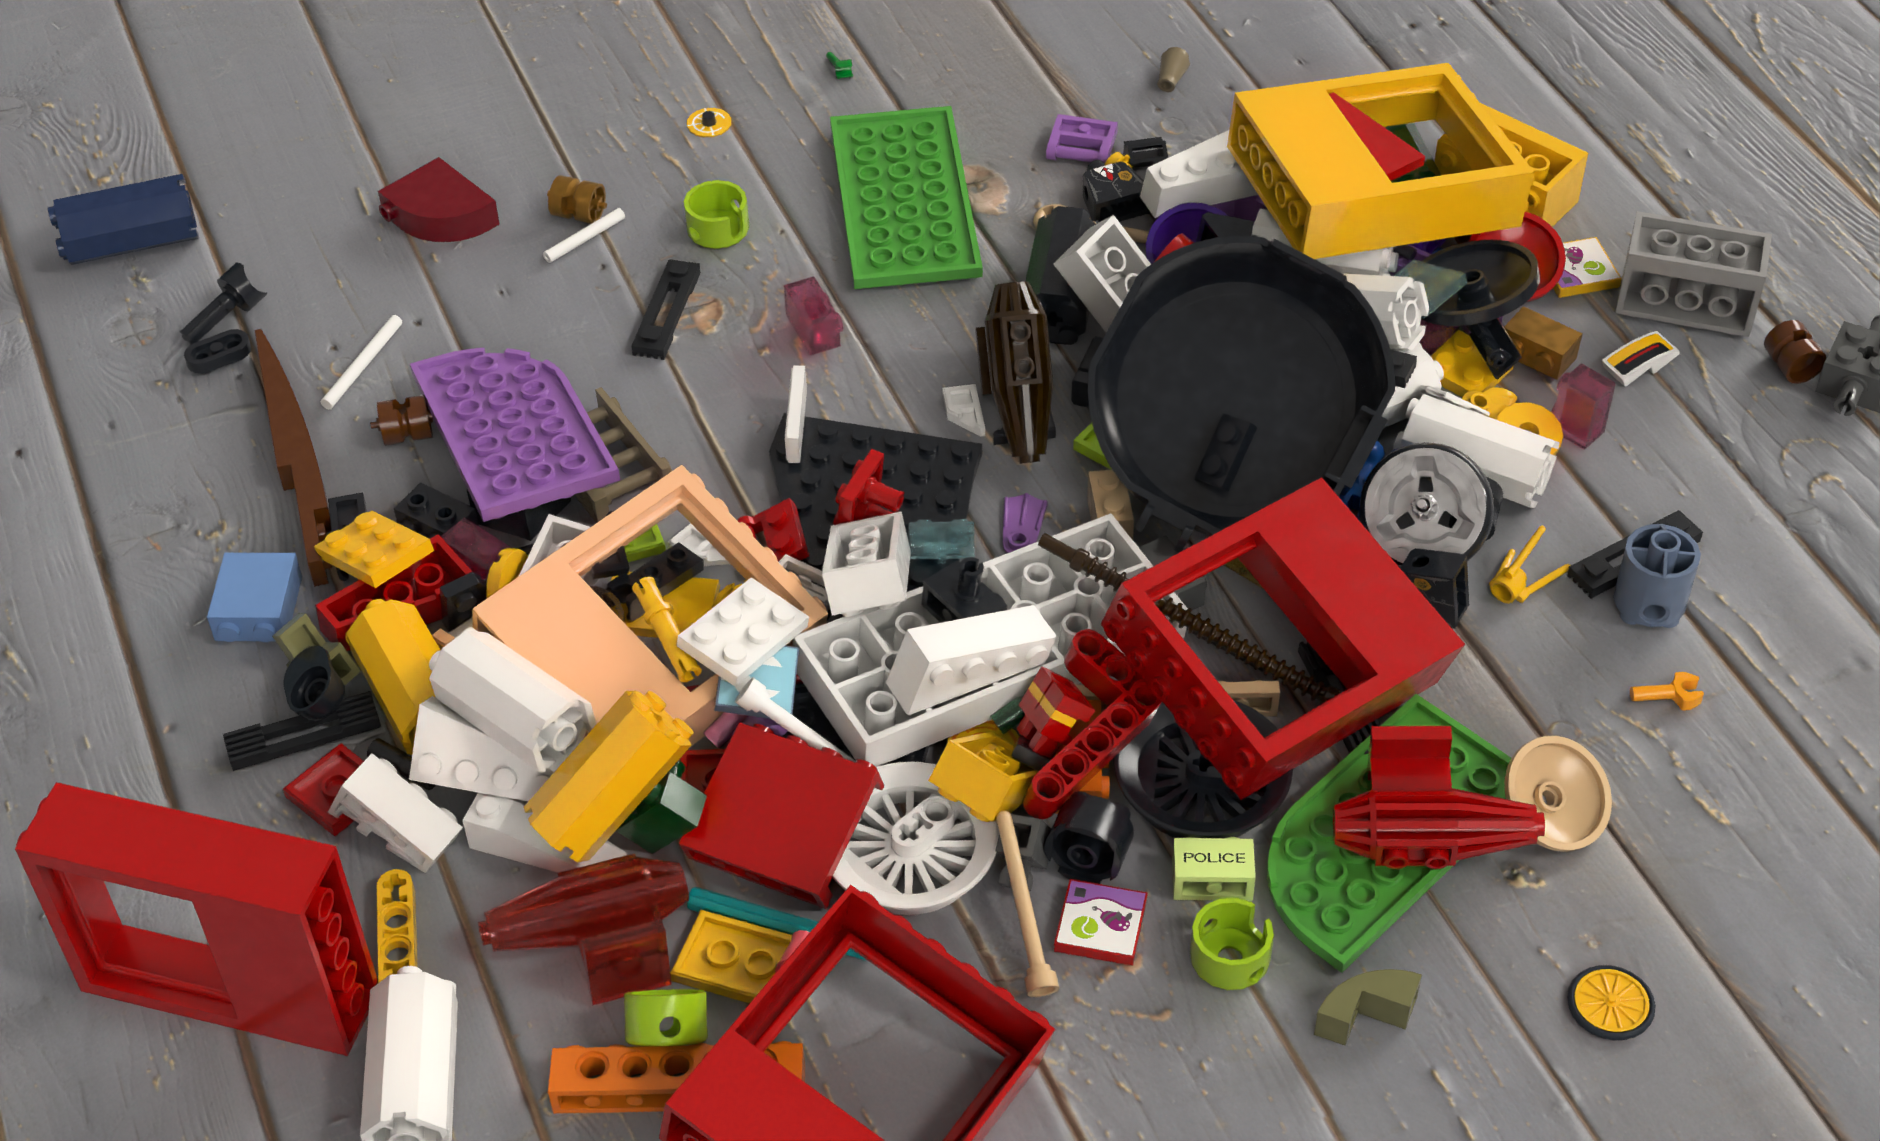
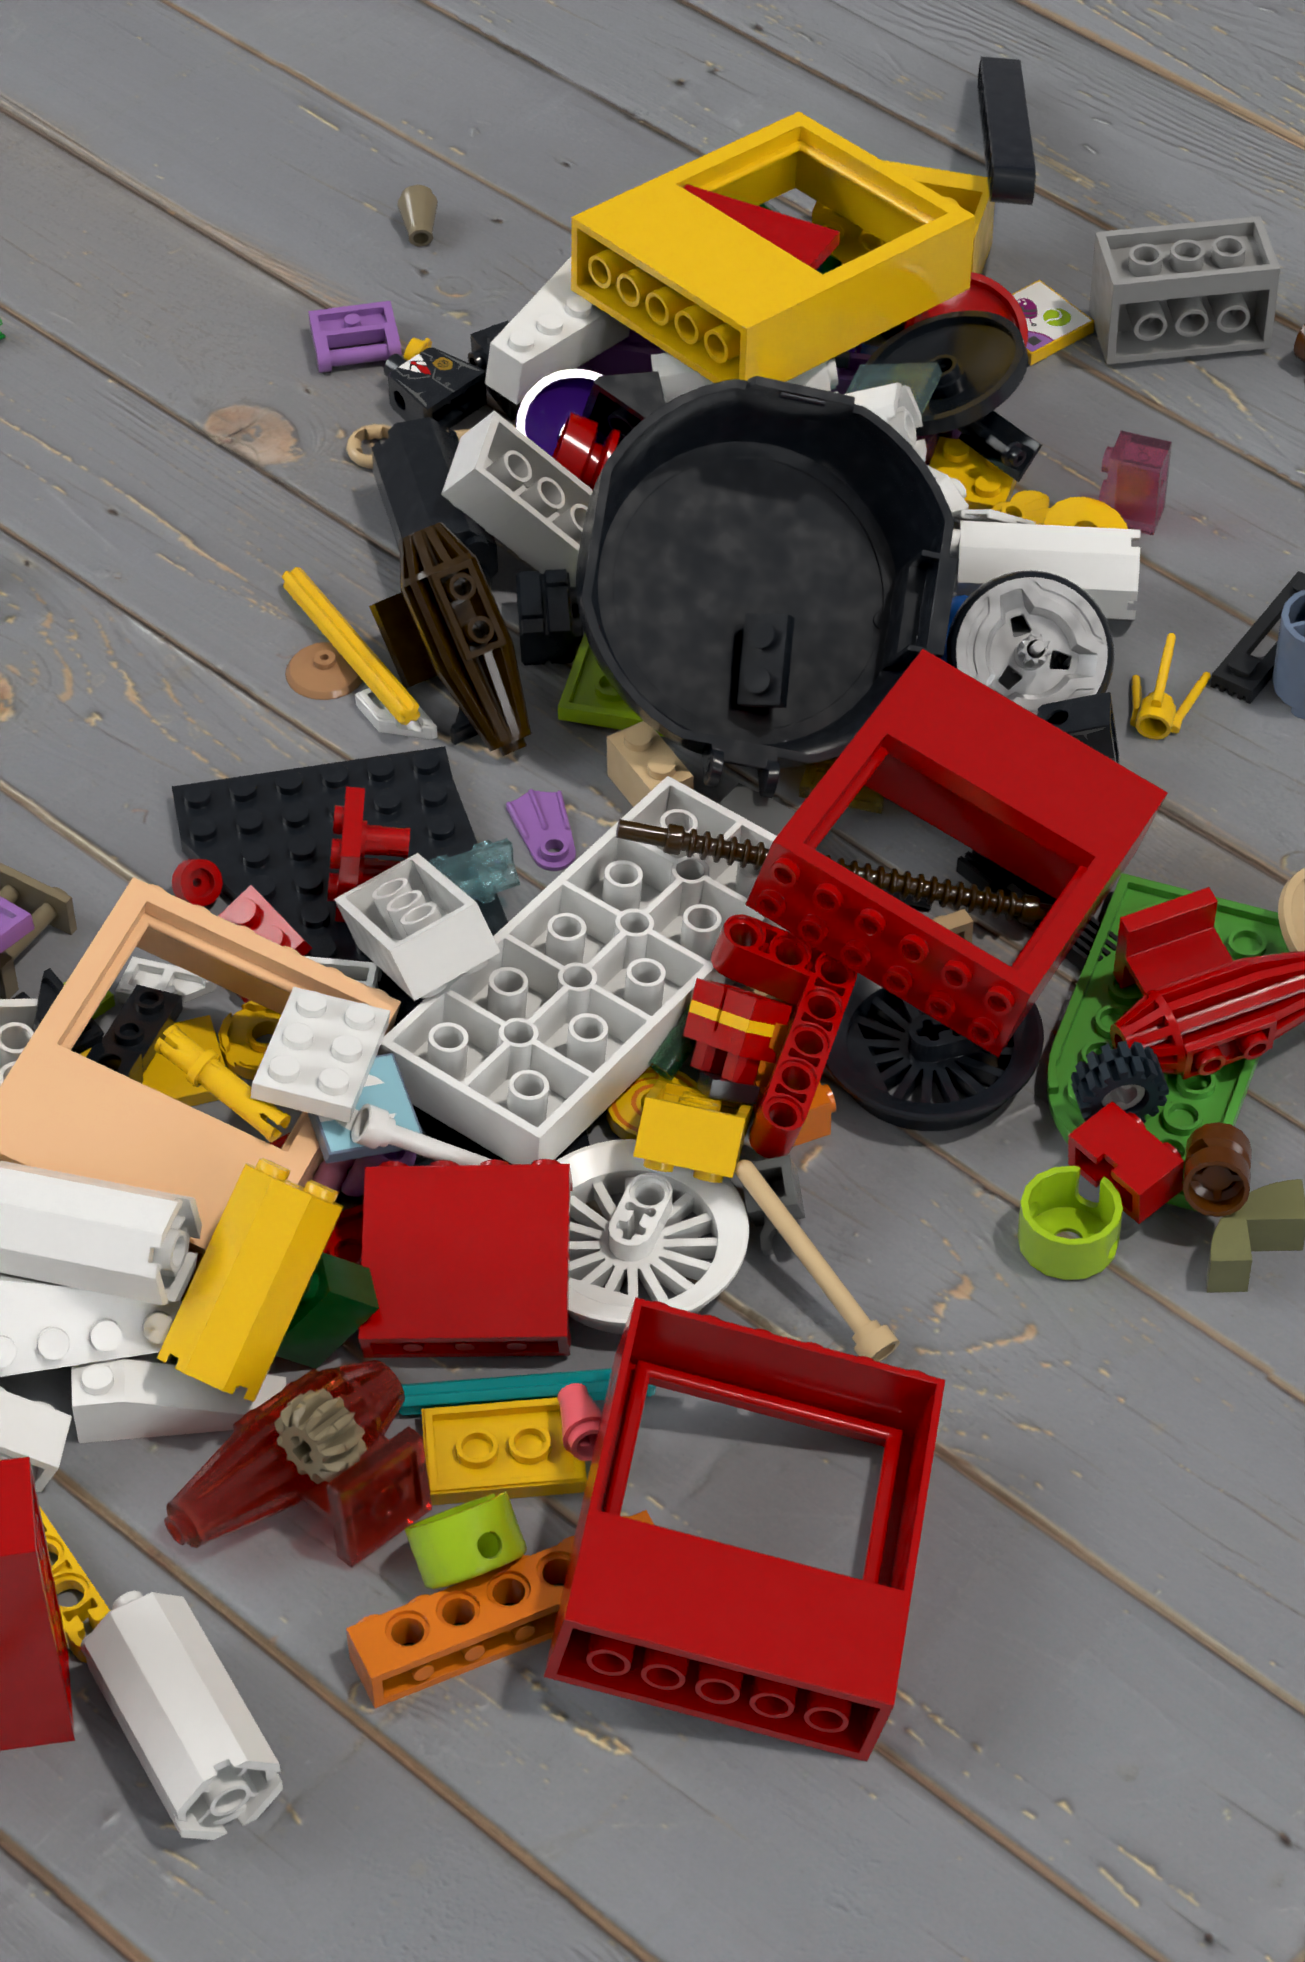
camera: 25 degrees left, 0 degrees up
clear pink brick [783,276,843,356] -> none
white tile [785,365,807,463] -> none
bright green plate [830,106,983,289] -> none
white wedge [886,605,1057,716] -> none
black brick [921,557,1008,623] -> none
black brick [1044,791,1134,884] -> none
tile [1054,879,1148,966] -> none
black piece [1123,137,1168,168] -> none
yellowish green brick [1172,837,1256,901] -> none
pearl gold brick [1504,306,1583,380] -> none
slope [1602,331,1680,387] -> none
none -> red tile [172,859,223,906]
none -> dark tan gear [274,1388,367,1484]
none -> yellow axle [282,567,420,725]
none -> medium nougat piece [285,642,363,700]
none -> black beam [977,56,1036,205]
none -> red brick [1068,1101,1184,1224]
none -> black bush [1071,1041,1169,1123]
none -> reddish brown wheel [1183,1122,1252,1217]

